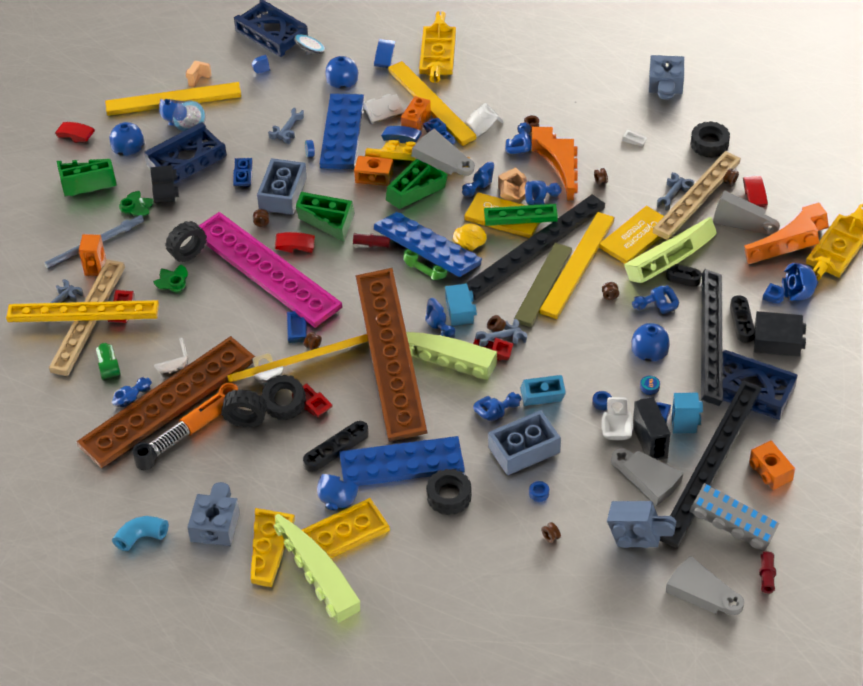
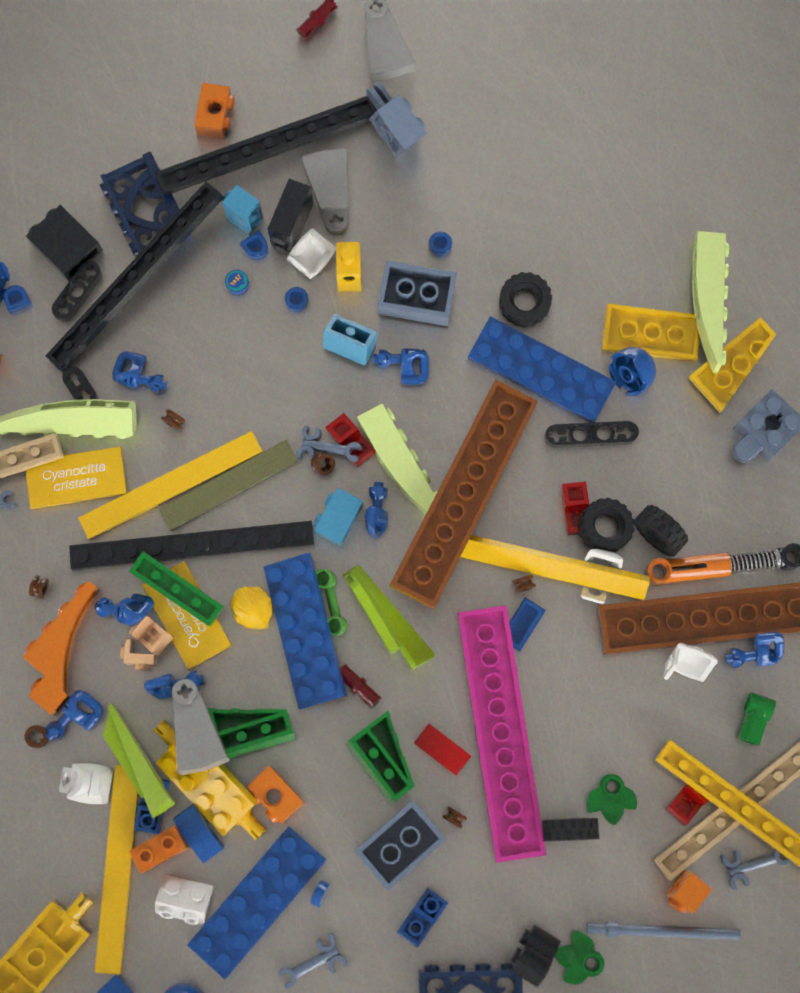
camera: 145 degrees left, 30 degrees up
reddish brown bush [541,522,561,543] -> none
blue cylinder [631,323,670,361] -> none
light grey brick [689,483,779,551] -> none
none -> lime wedge [103,703,175,818]
none -> yellow torso [336,242,362,292]
none -> lime wedge [342,566,435,671]

